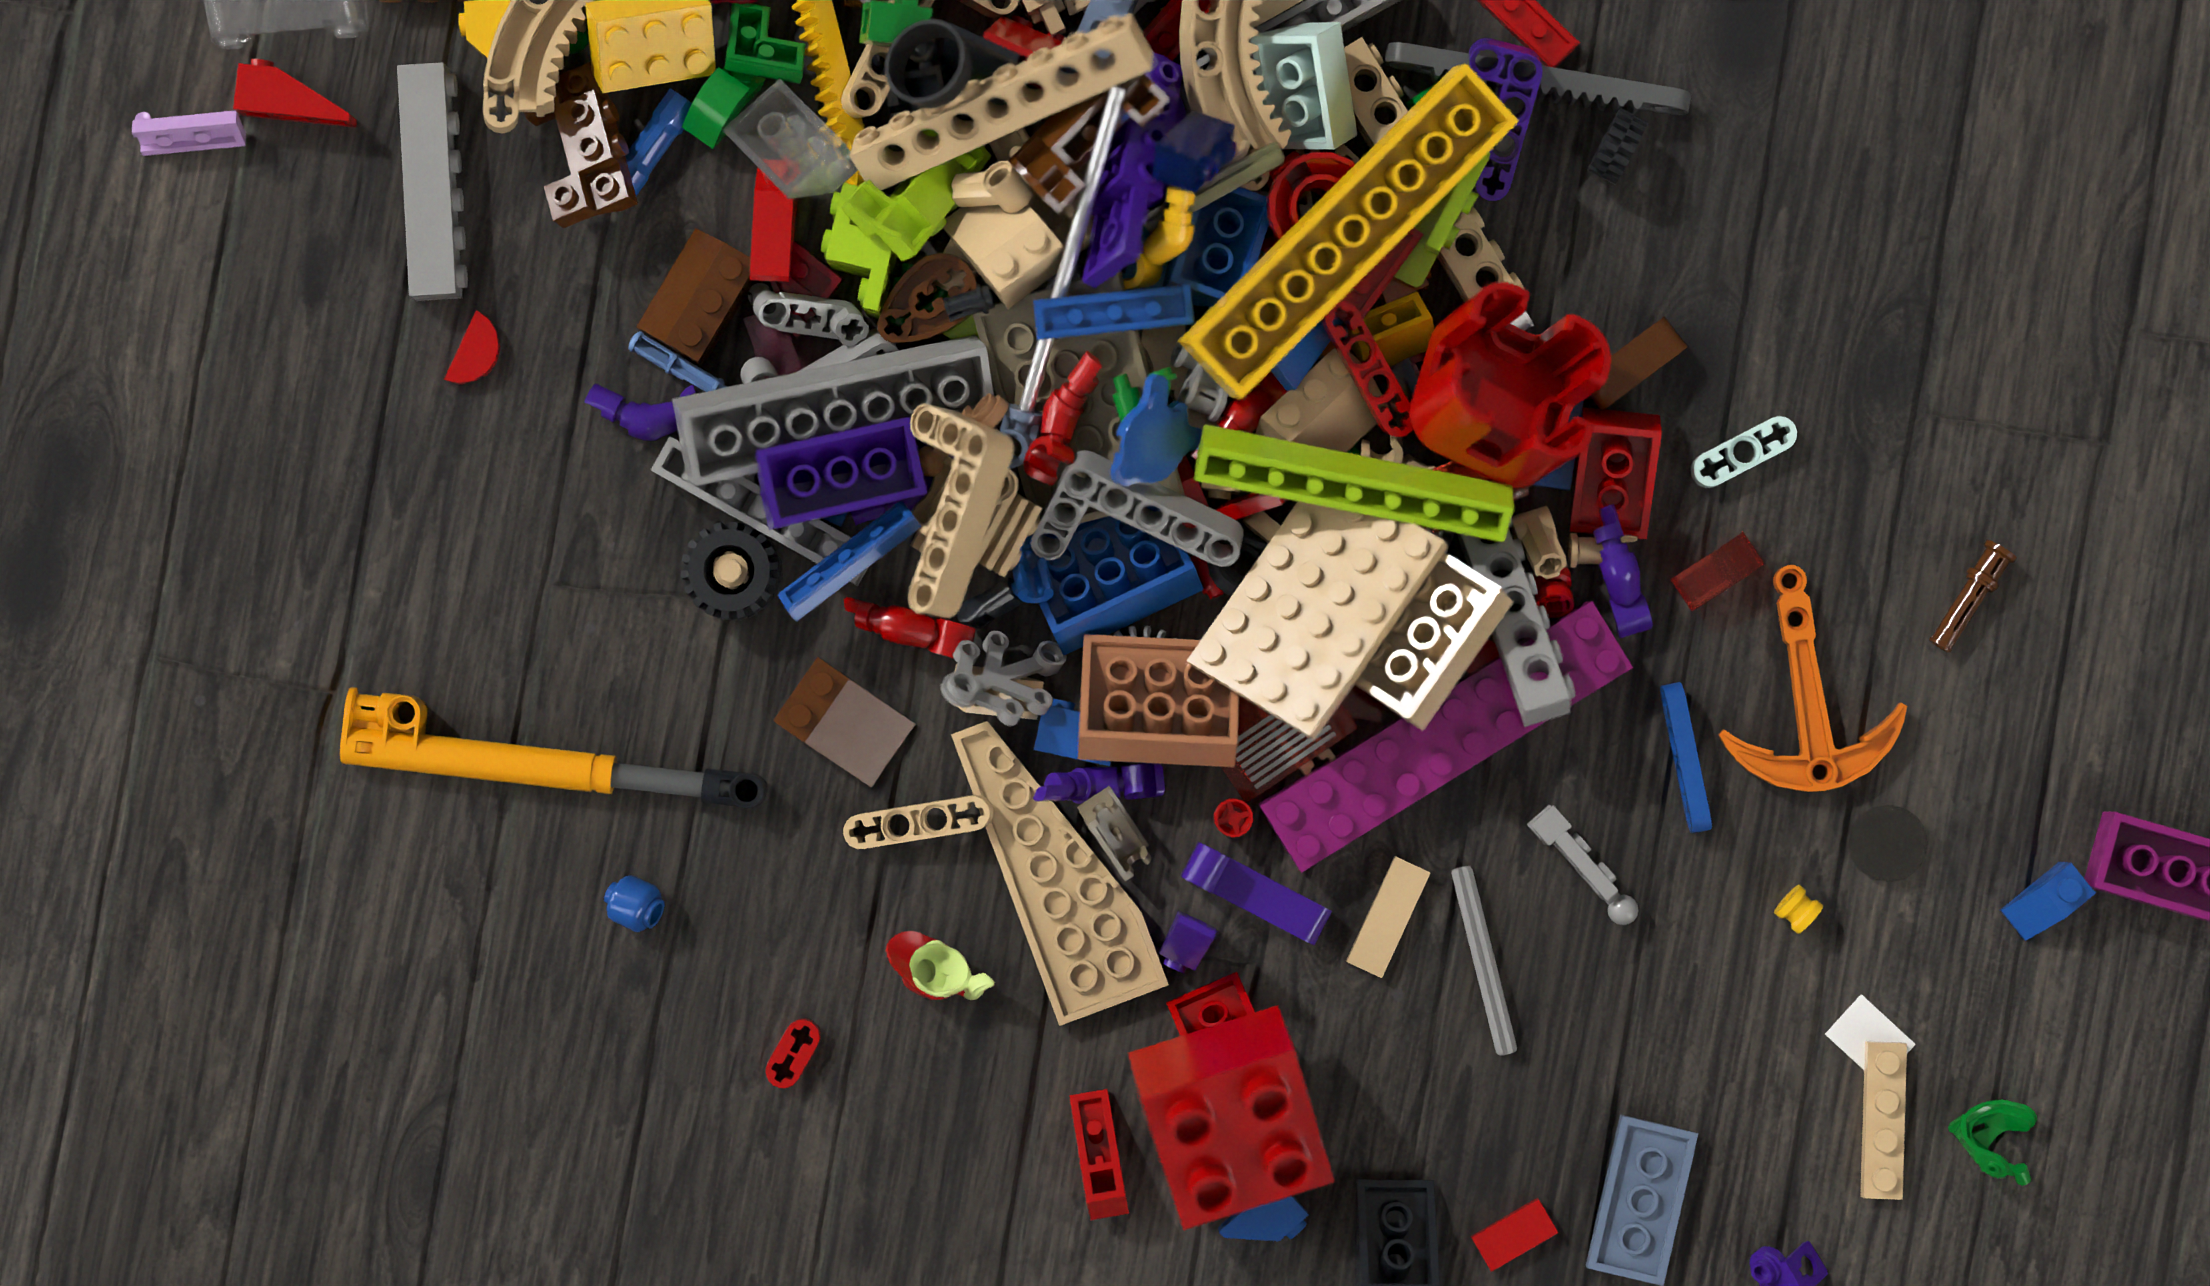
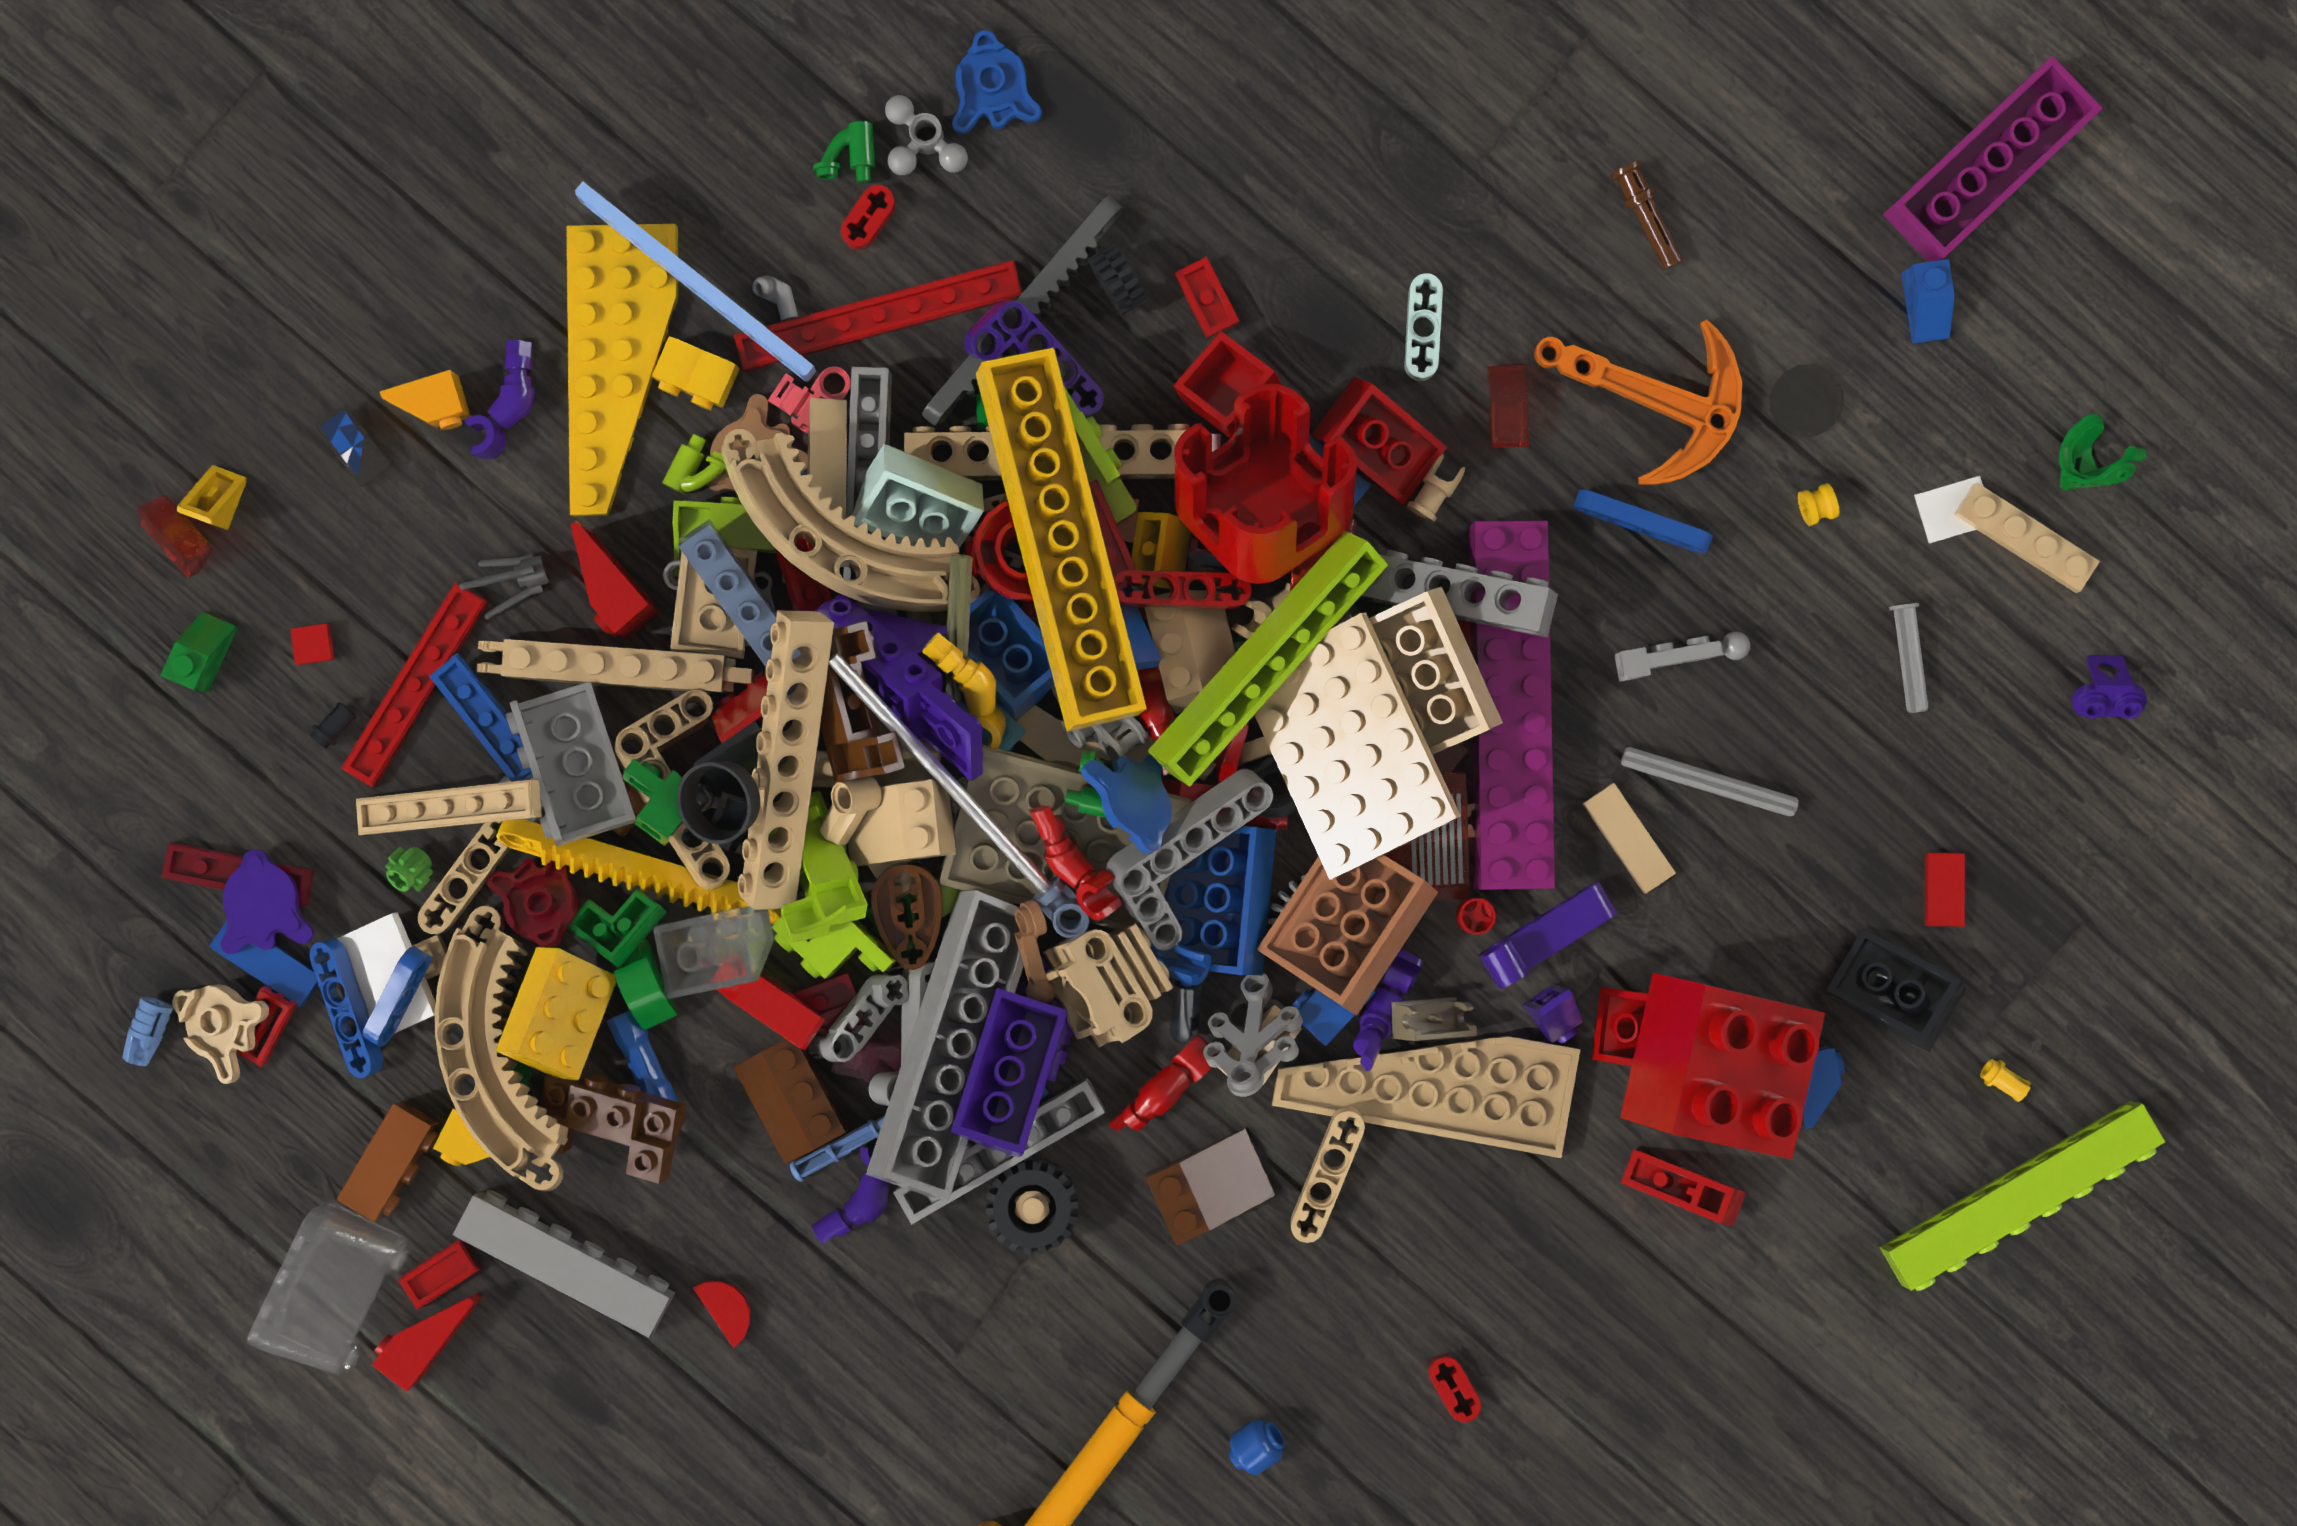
camera: 65 degrees left, 0 degrees up
lavender hinge [132,110,246,156] -> none
blue tile [778,501,921,622] -> none
yellowish green hair [886,931,995,1000] -> none
tan beam [909,404,1014,618] -> none
black pin [943,284,995,322] -> none
blue tile [1033,284,1194,340] -> none
clear blue brick [1153,110,1237,194] -> none
tan piece [1510,506,1567,579] -> none
red wheel [1533,567,1574,618] -> none
sand blue plate [1586,1114,1698,1286] -> none
reddish brown beam [1590,316,1688,411] -> none
dark purple piece [1593,504,1653,639] -> none
none -> red tile [397,1239,482,1310]
none -> red plate [1174,257,1239,340]
none -> red piece [1174,331,1282,439]
none -> light grey axle [1889,603,1928,713]

